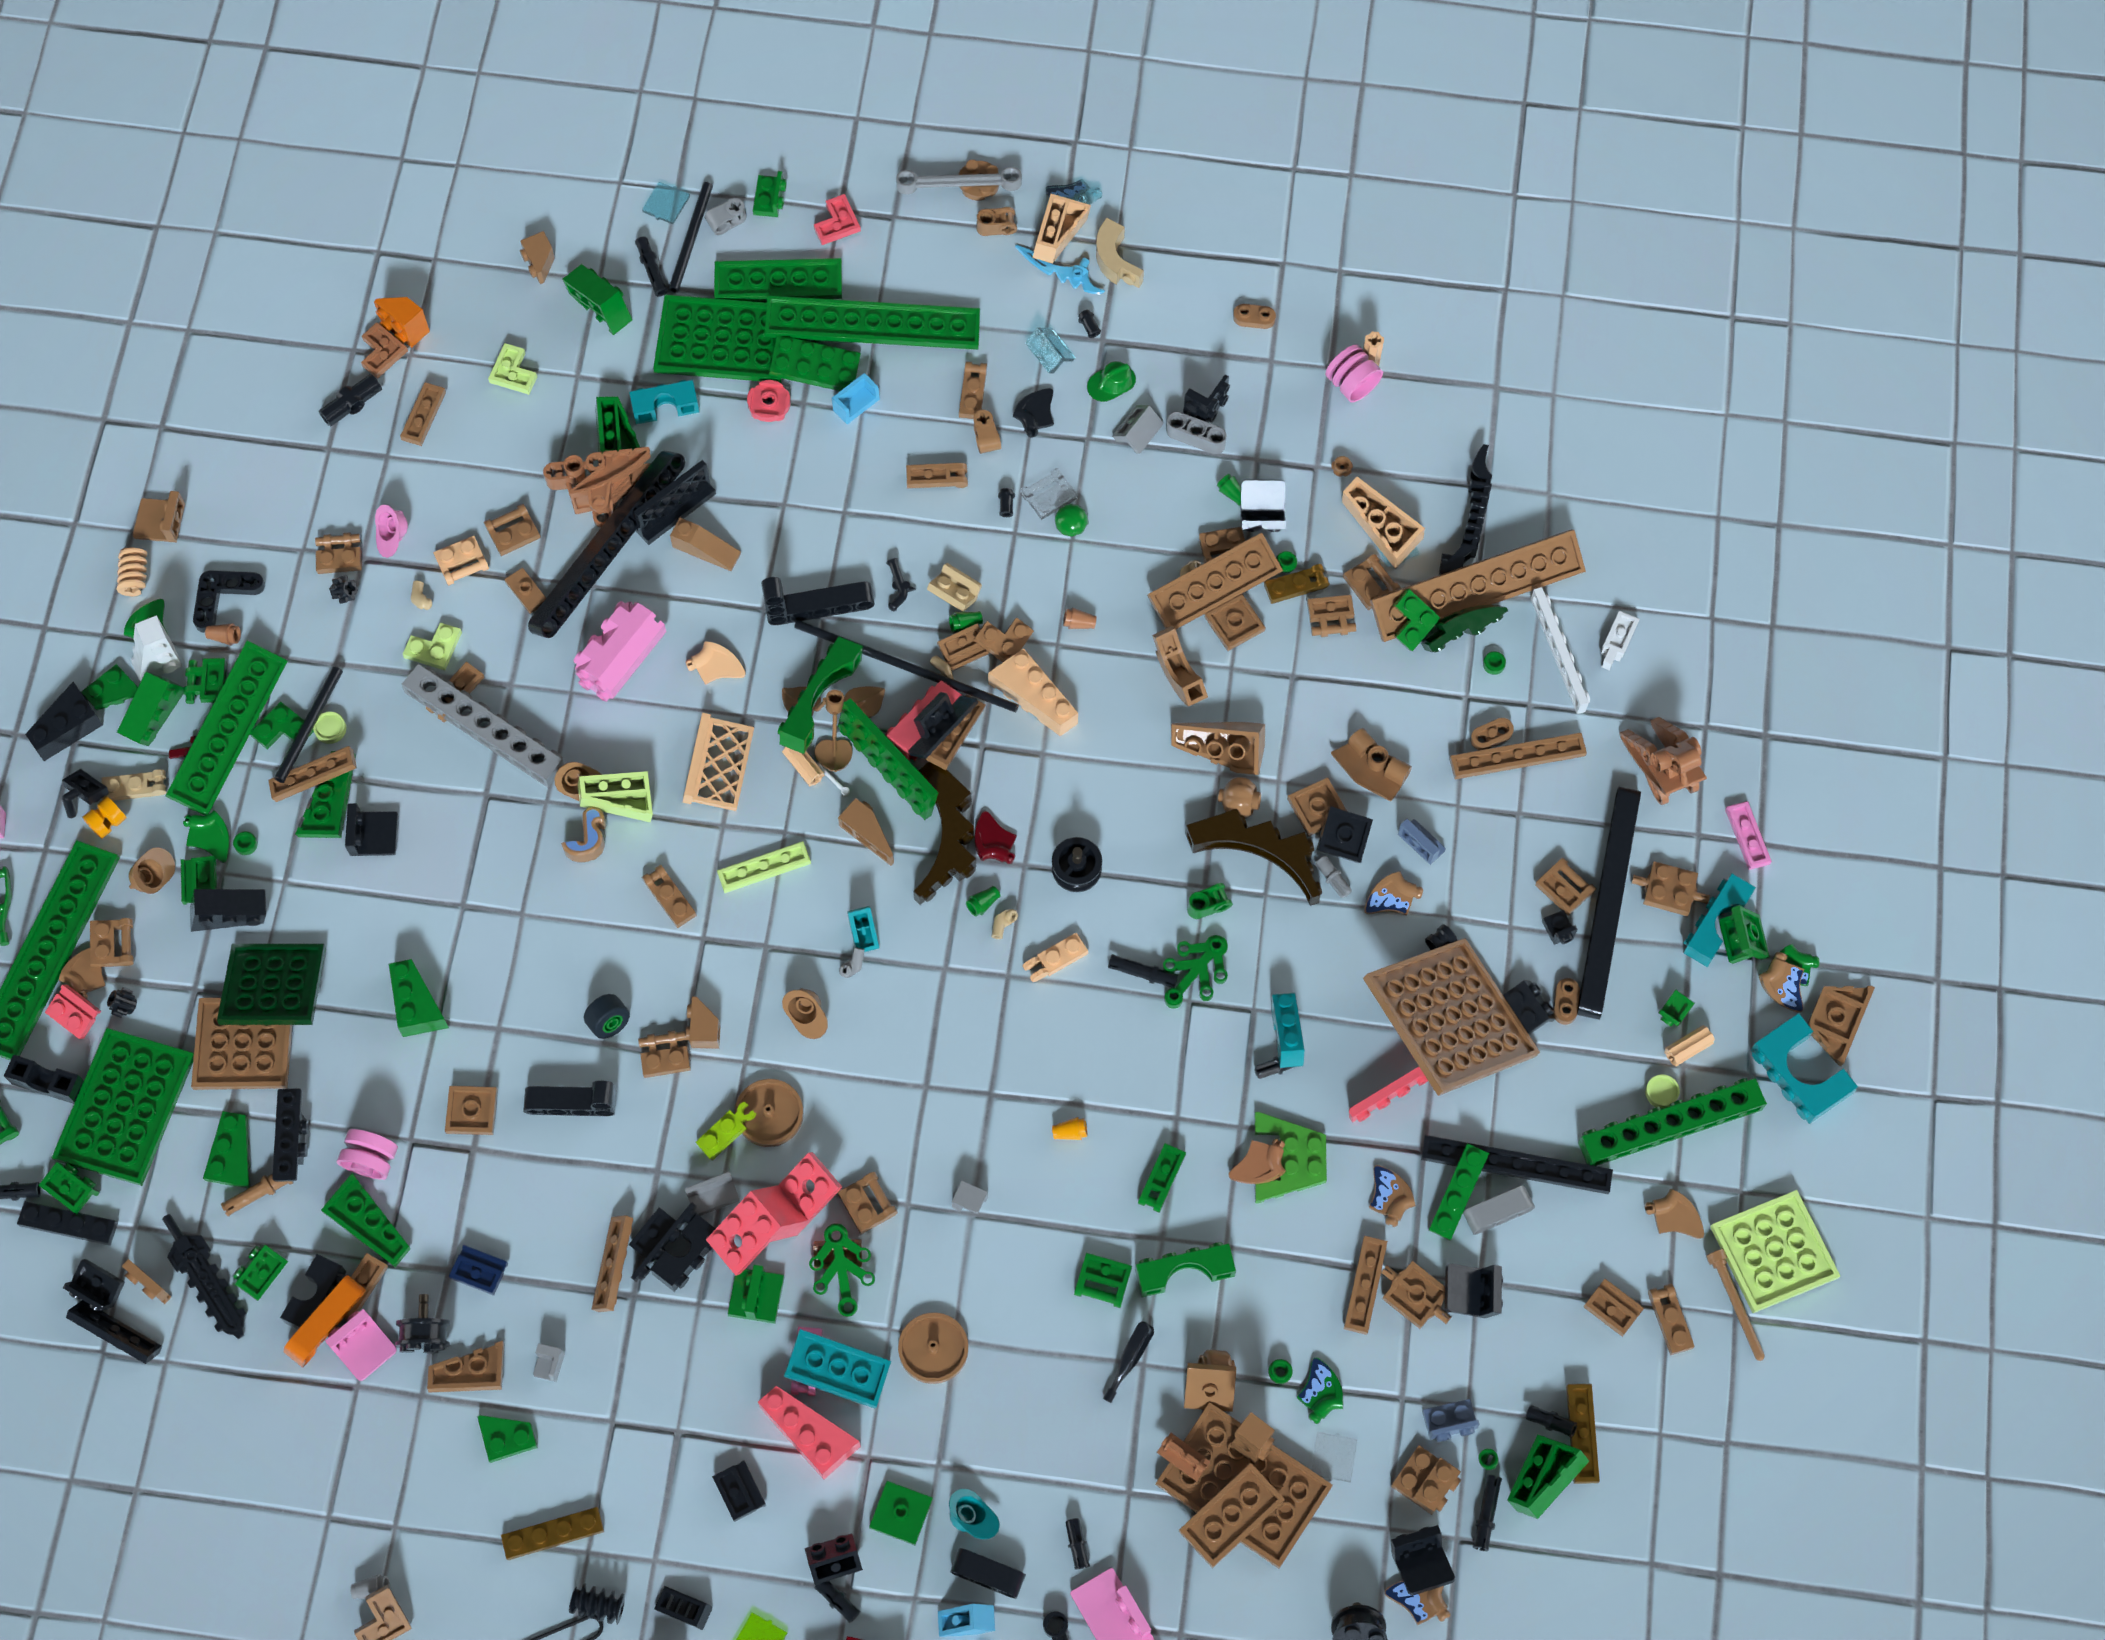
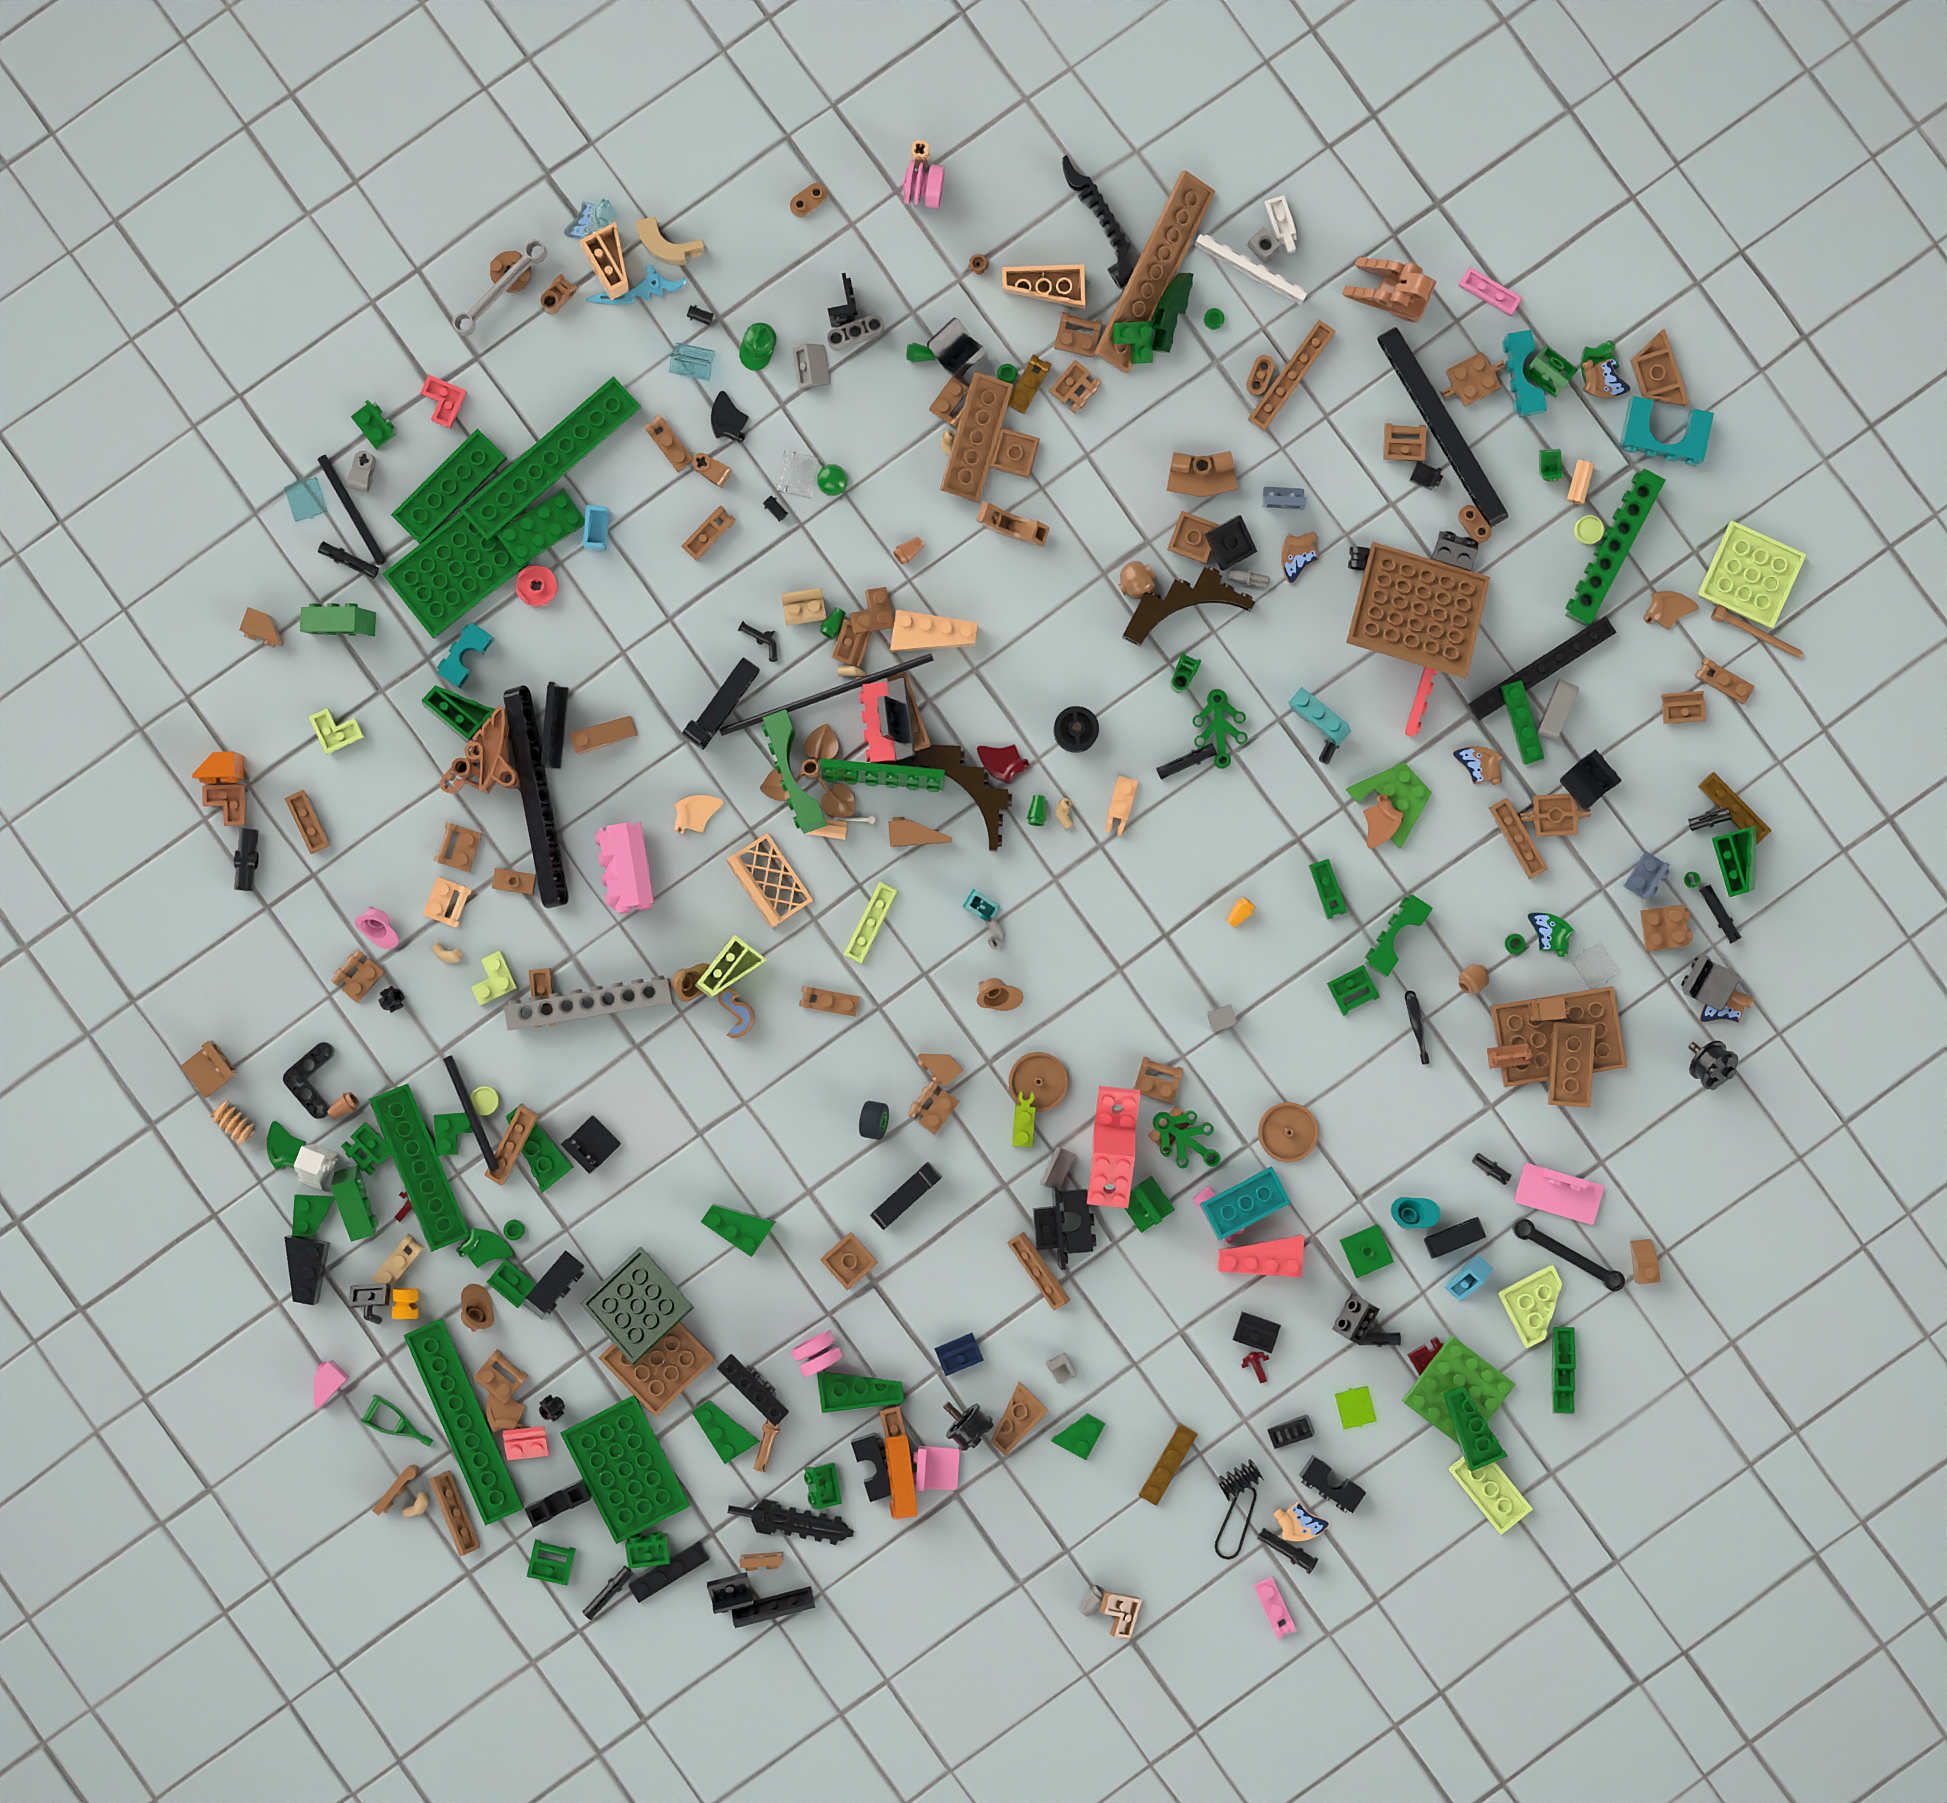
camera: 40 degrees left, 20 degrees up
medium nougat wedge [1171,722,1265,775] -> none
medium nougat plate [1184,1363,1236,1412] -> none
none -> dark red piece [1241,1352,1270,1384]
none -> light grey brick [1247,227,1280,263]

